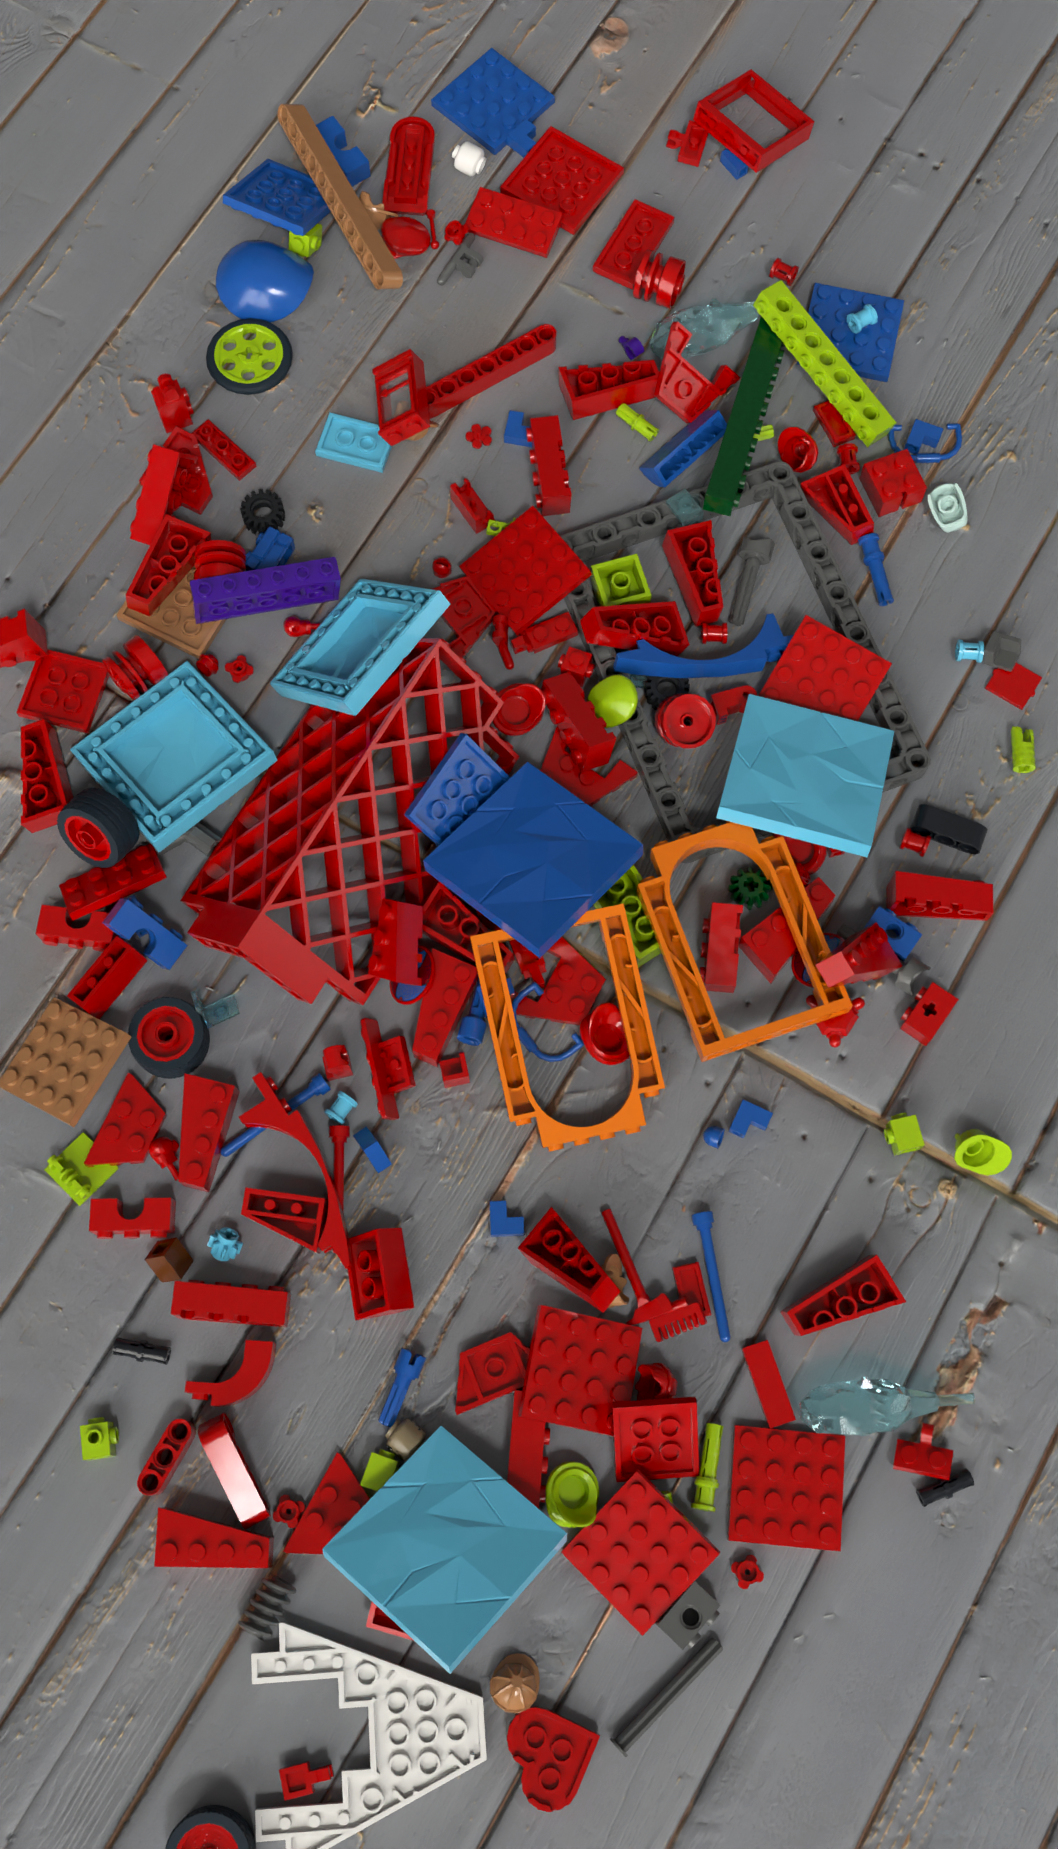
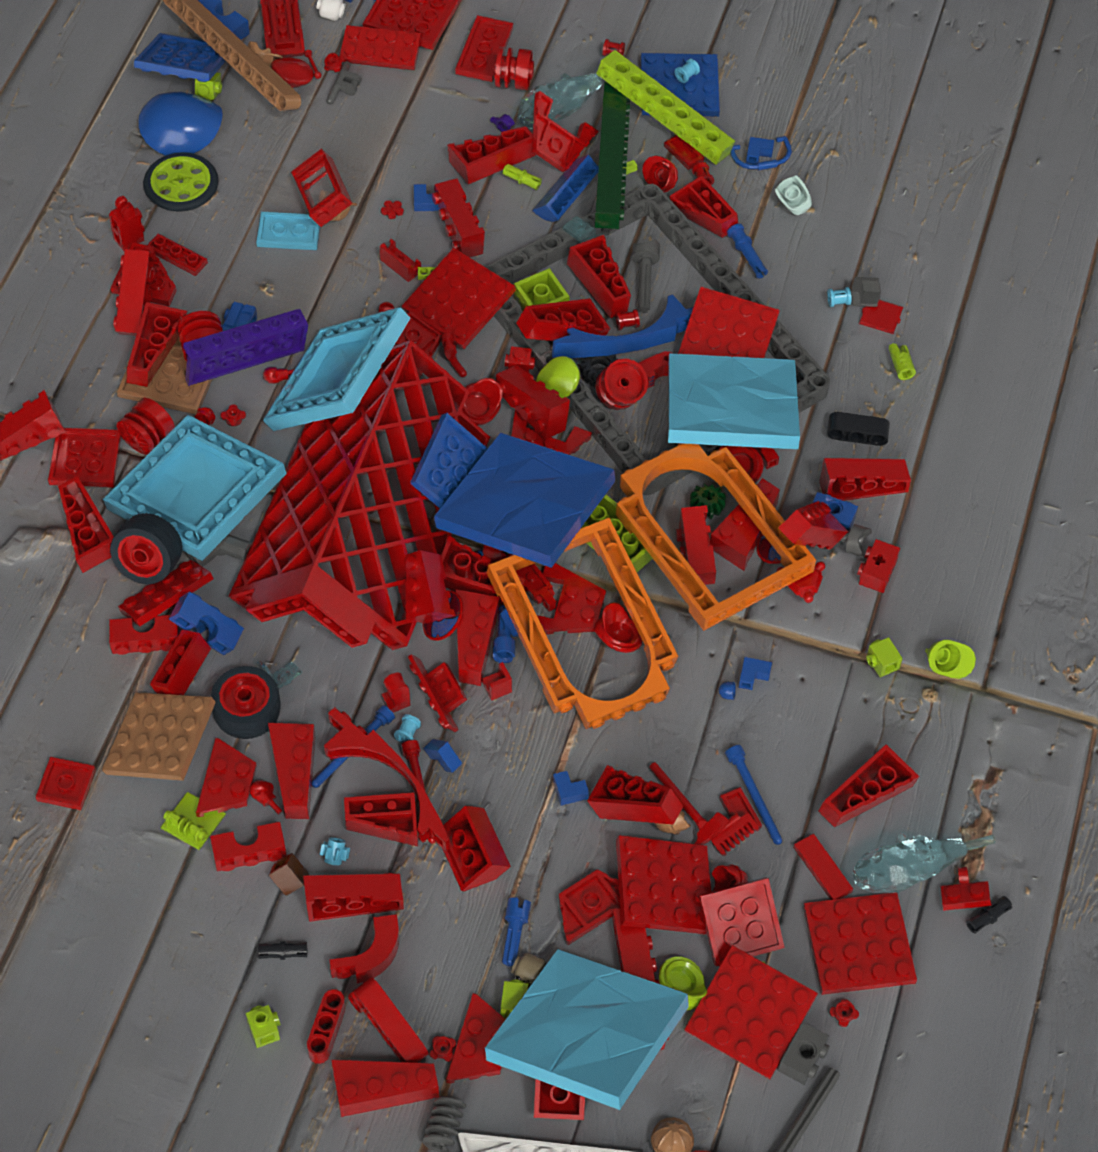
camera: 15 degrees left, 15 degrees down
black tyre [240,489,286,535] -> none
red beam [426,324,557,419] -> none
red hinge [511,612,578,654] -> none
blue piece [512,982,584,1062] -> none
lime pin [691,1423,724,1512] -> none
red piece [859,449,927,517] -> none
red bush [899,828,931,857] -> none

